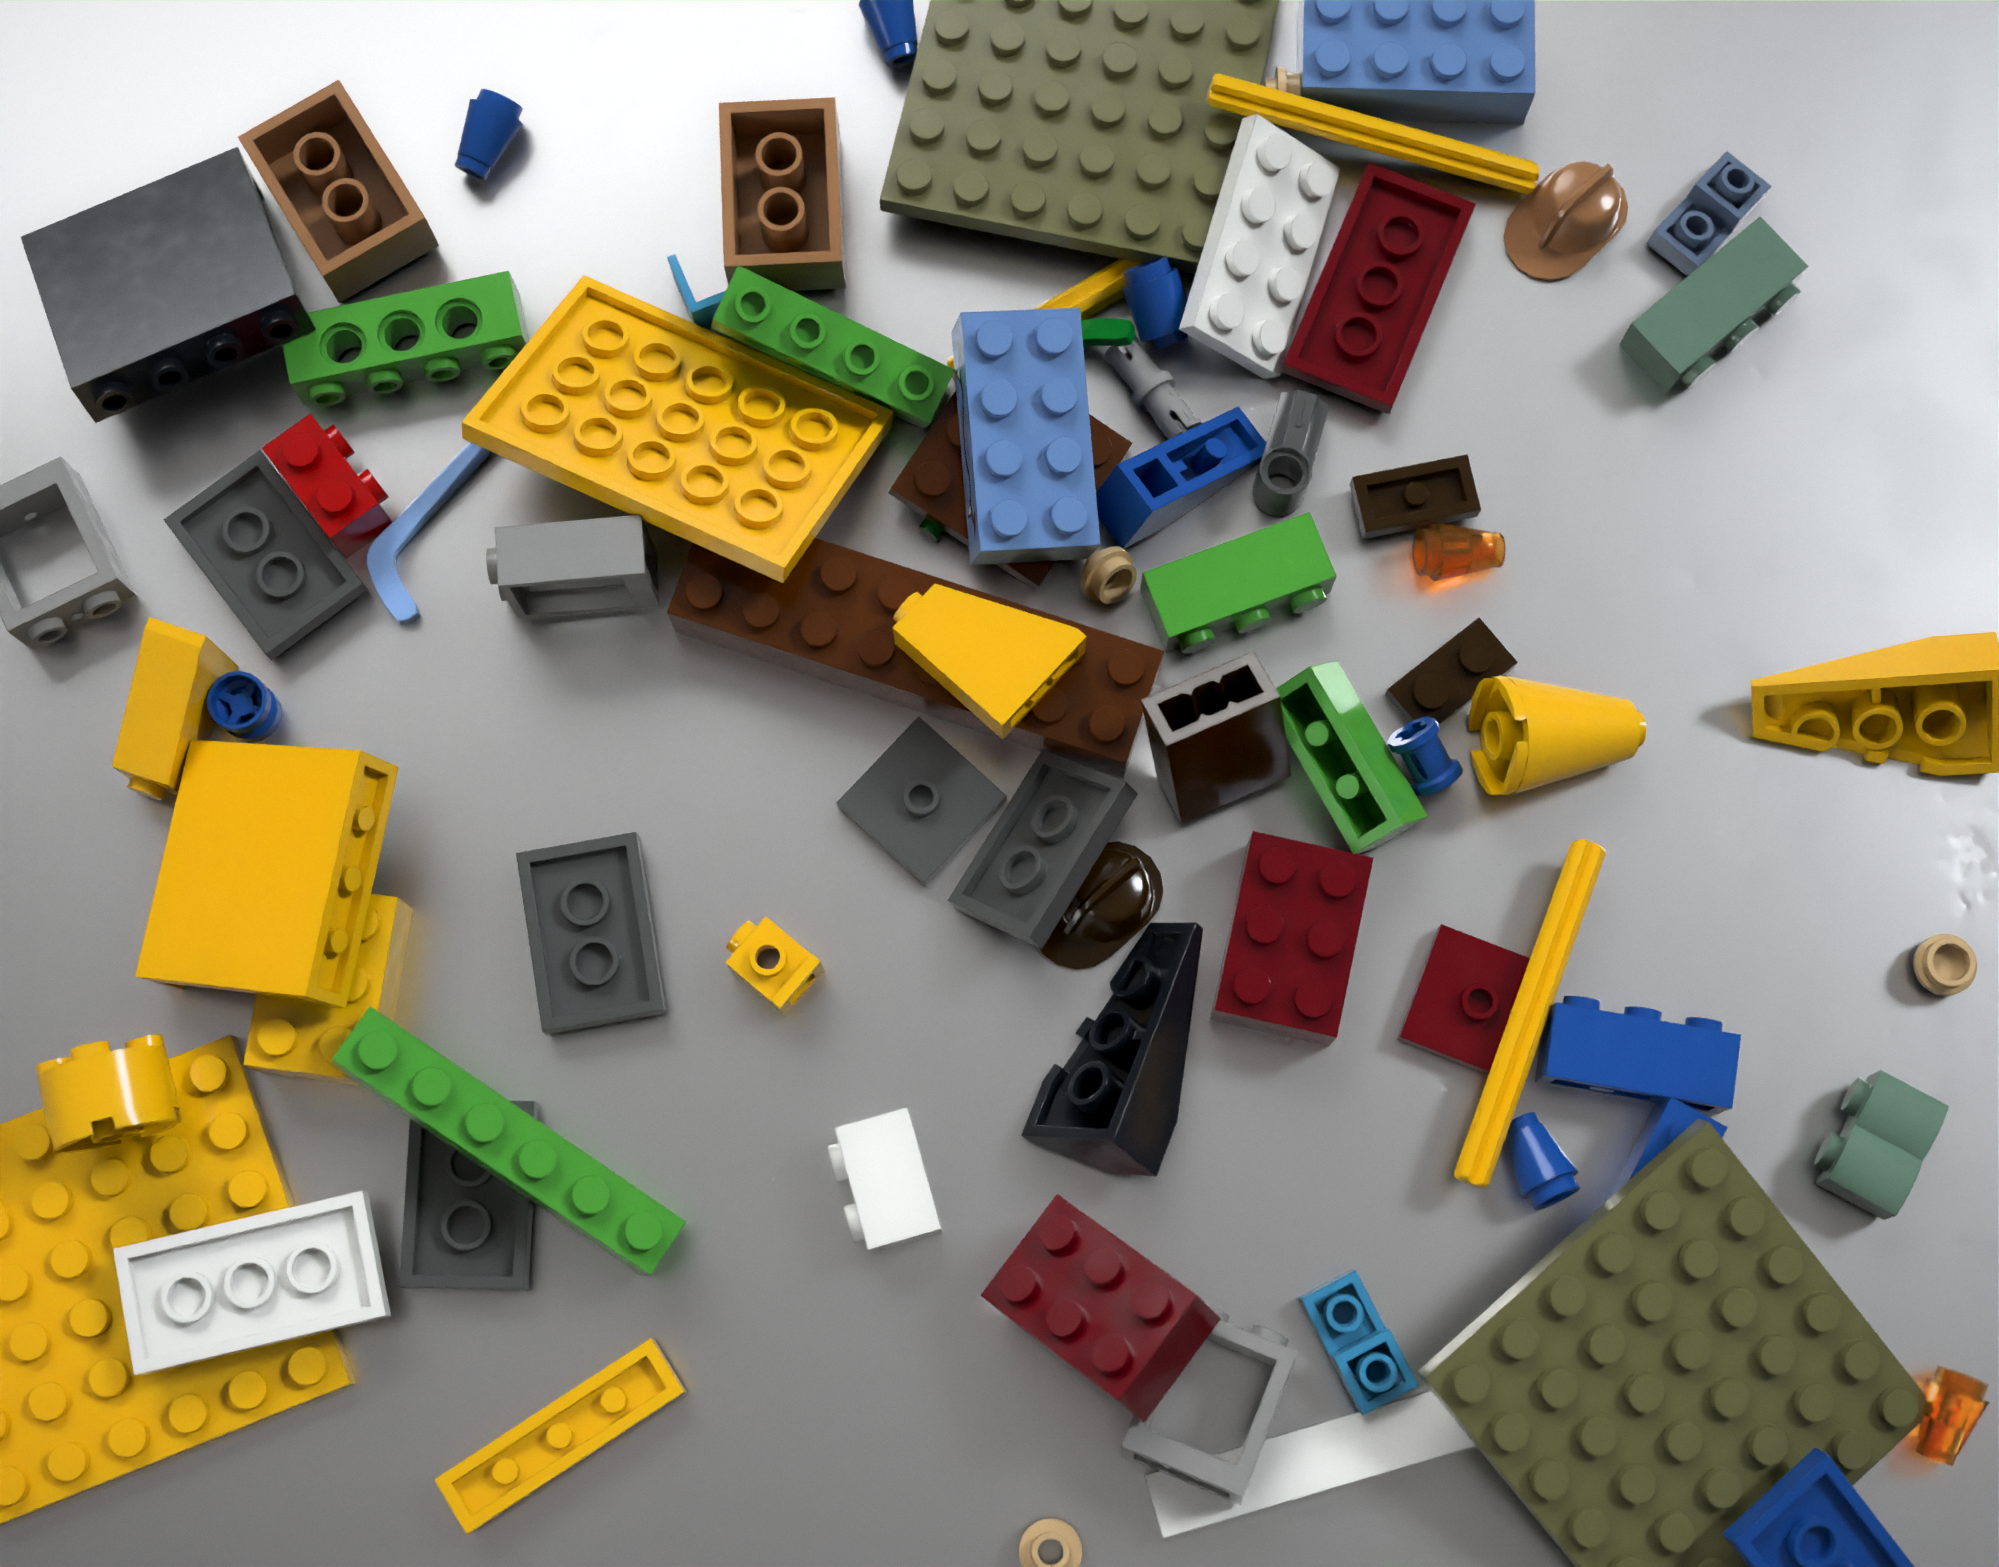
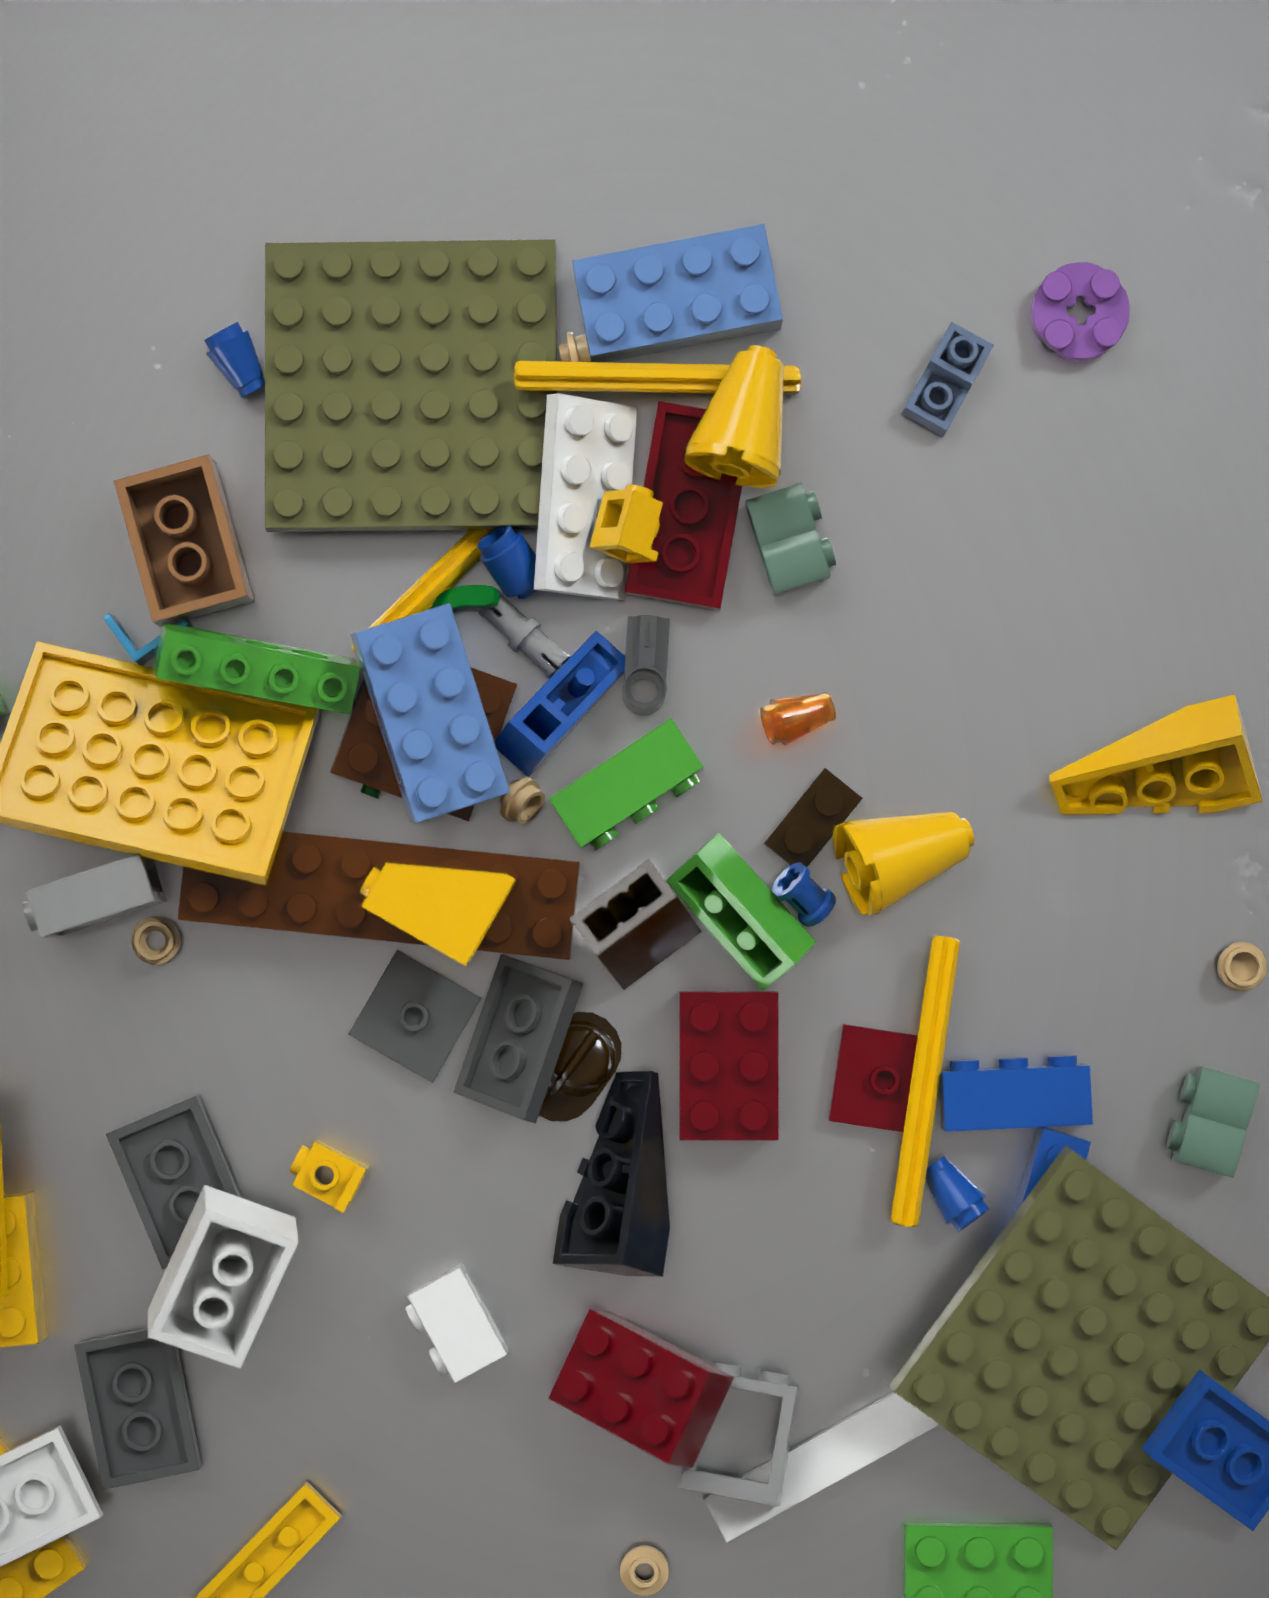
camera: 10 degrees left, 10 degrees up
bright green brick [330,1006,686,1275] -> none
dark azure slope [1297,1269,1419,1415] -> none
dark brown plate [1350,454,1481,539] -> none
medium nougat piece [1503,161,1628,281] -> none
sand green brick [1619,216,1809,395] -> none
none -> tan plate [131,916,181,965]
none -> white brick [147,1185,299,1369]
none -> yellow brick [590,484,663,564]
none -> yellow cone [684,345,784,488]
none -> sand green brick [745,483,836,596]
none -> medium lavender plate [1031,262,1130,361]

